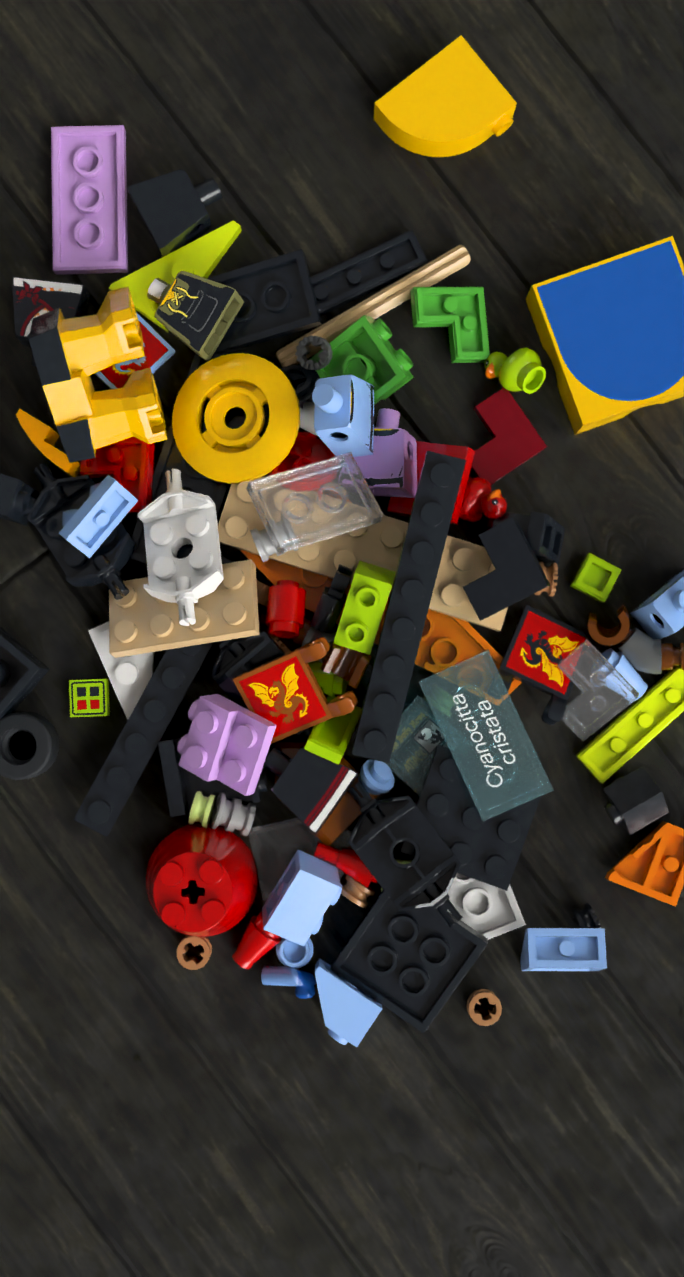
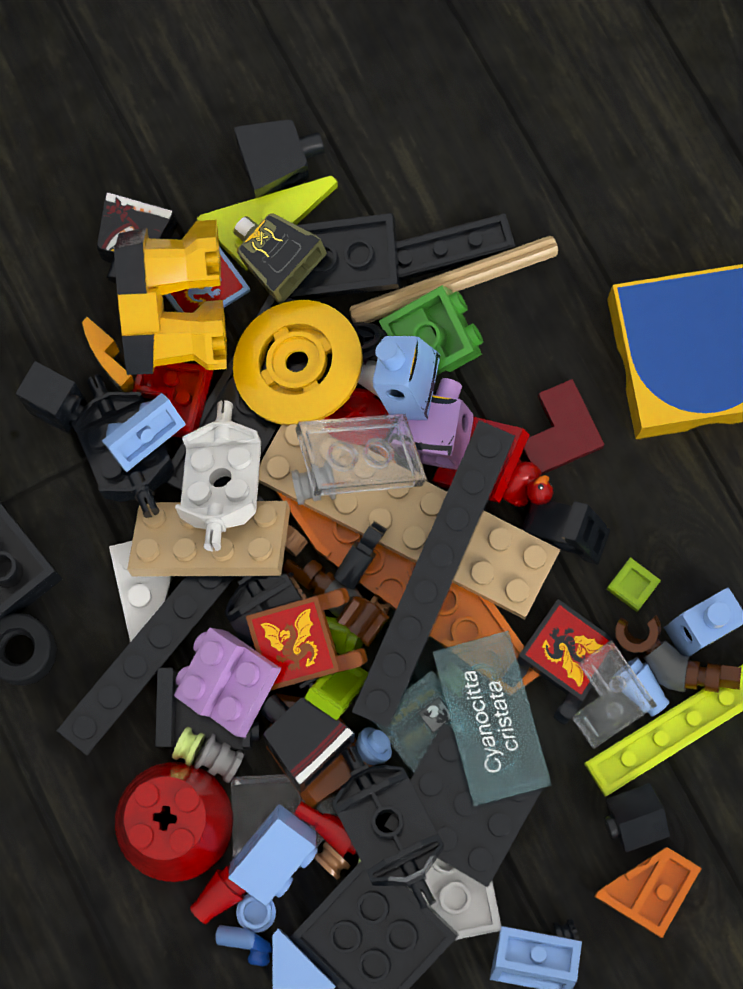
camera: 10 degrees right, 10 degrees down
lavender tile [51,125,128,275] -> none
lime tile [69,679,110,717] -> none
medium nougat bush [177,935,212,970] -> none
red brick [266,580,306,638] -> none
dark grey bush [295,336,332,370] -> none
lime brick [333,561,396,655] -> none
yellow brick [374,35,517,157] -> none
bright green tile [410,287,490,363] -> none
black tile [463,516,550,621] -> none
lime animal [484,347,546,394] -> none
medium nougat bush [534,562,558,597] -> none

